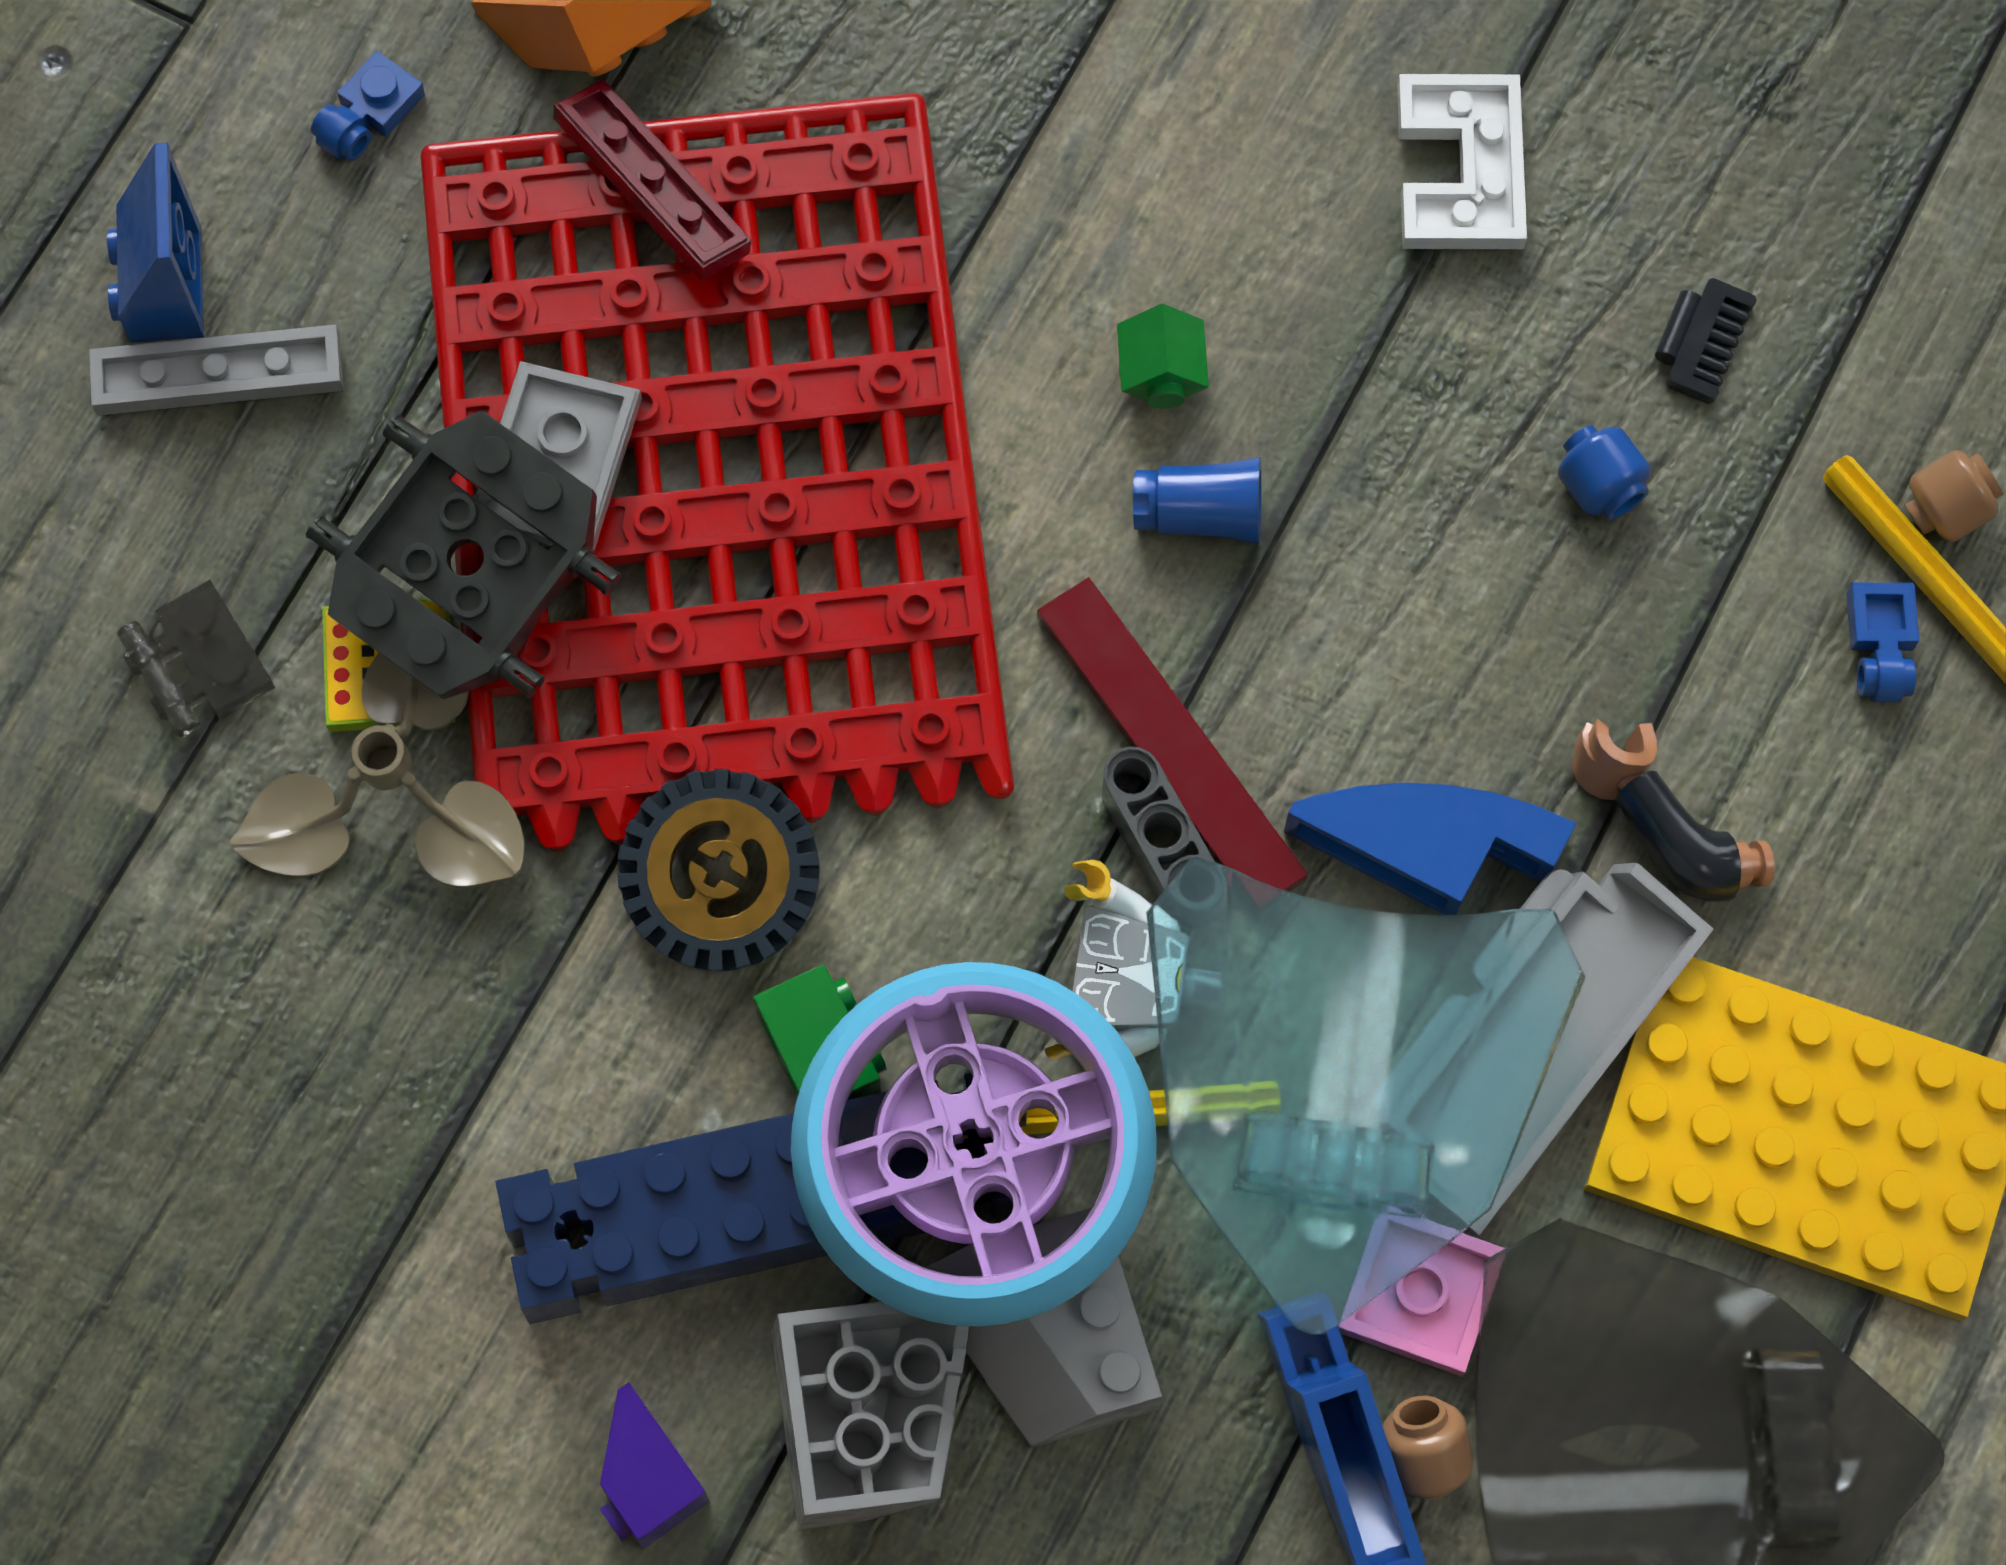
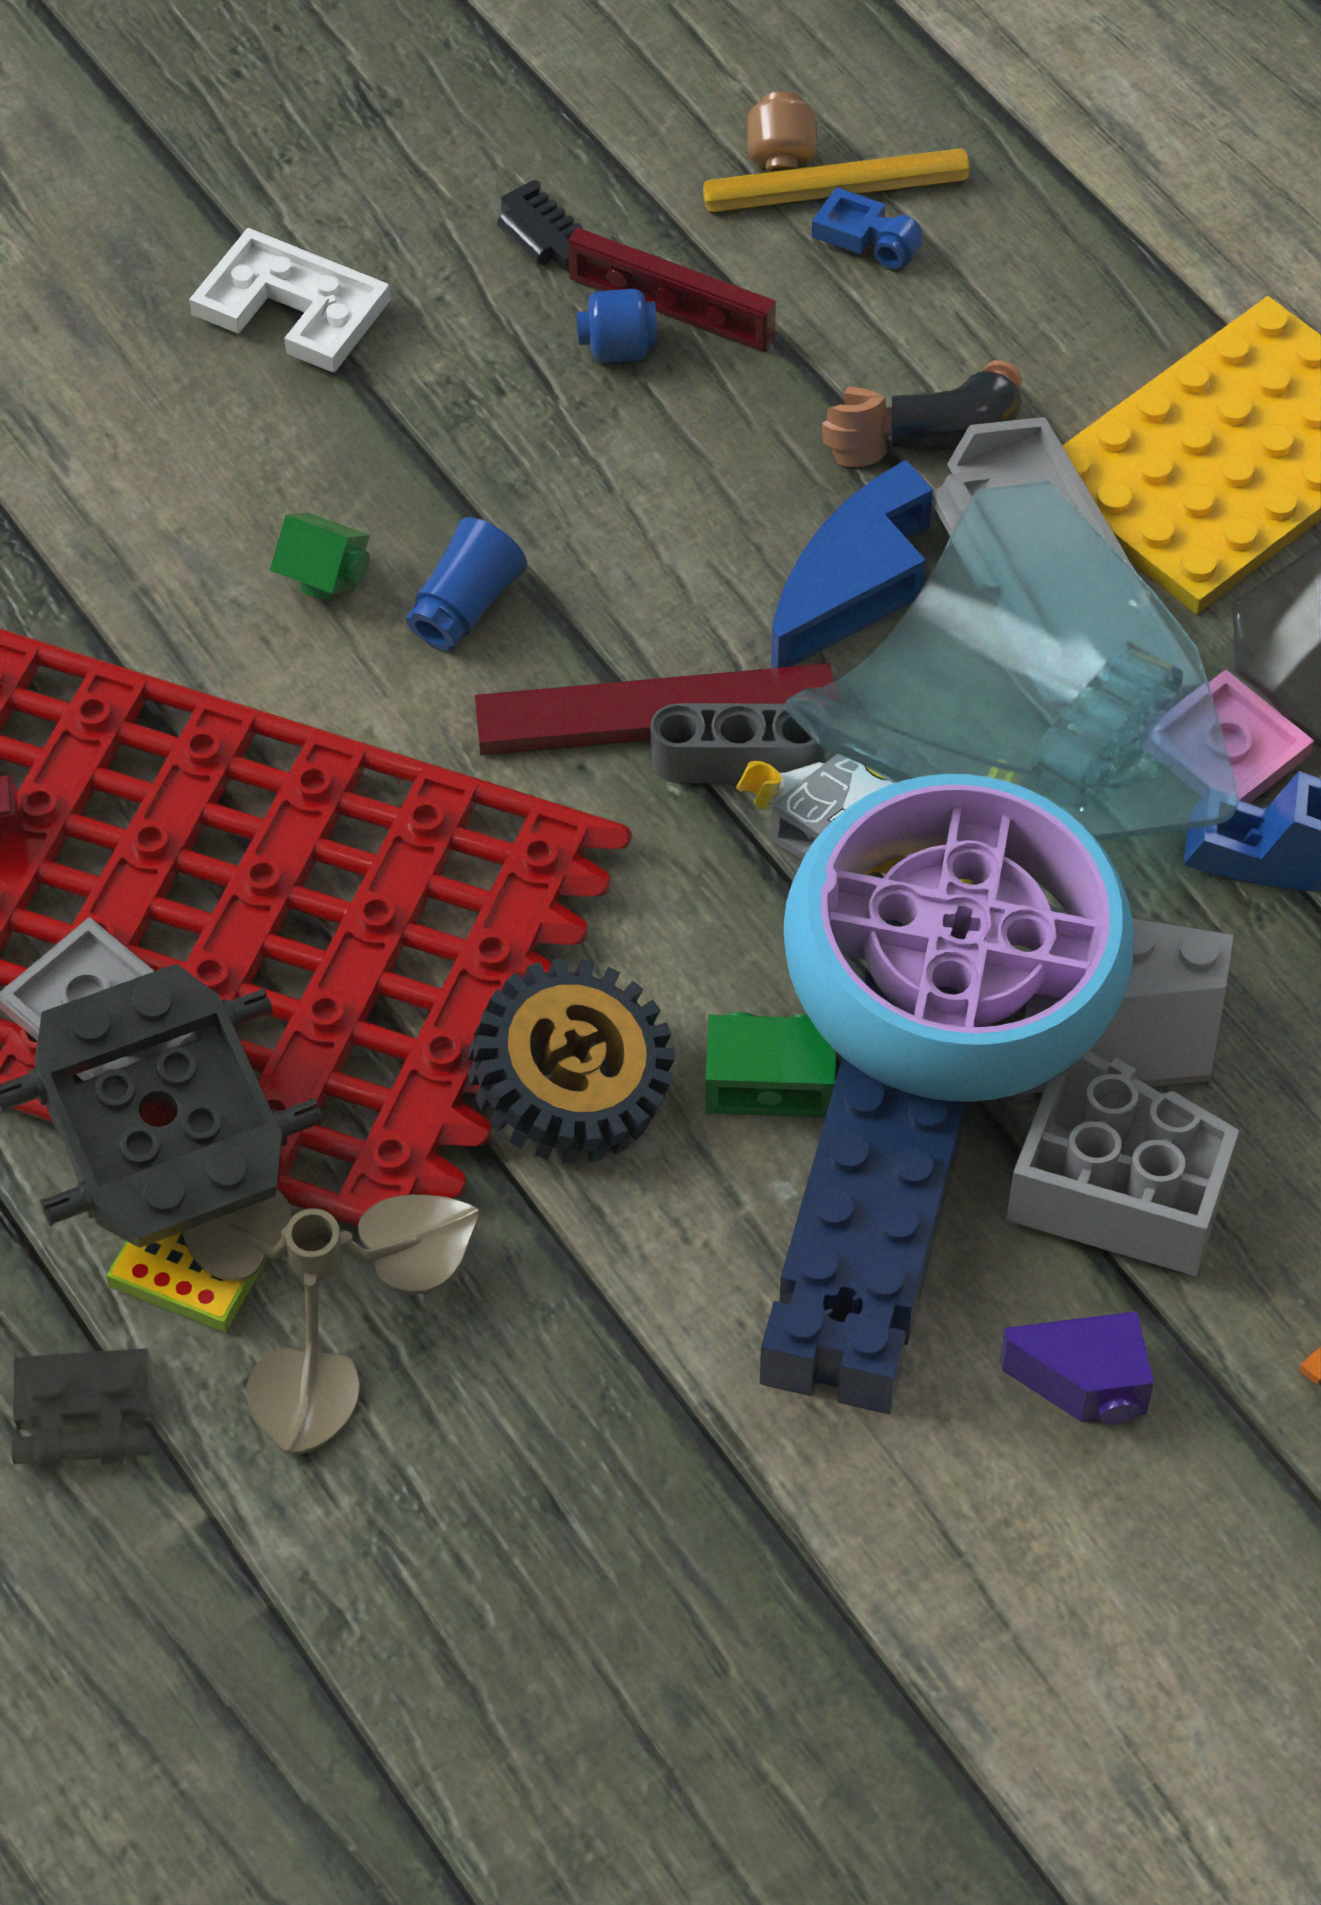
camera: 60 degrees left, 15 degrees down
none -> dark red tile [568,227,776,352]

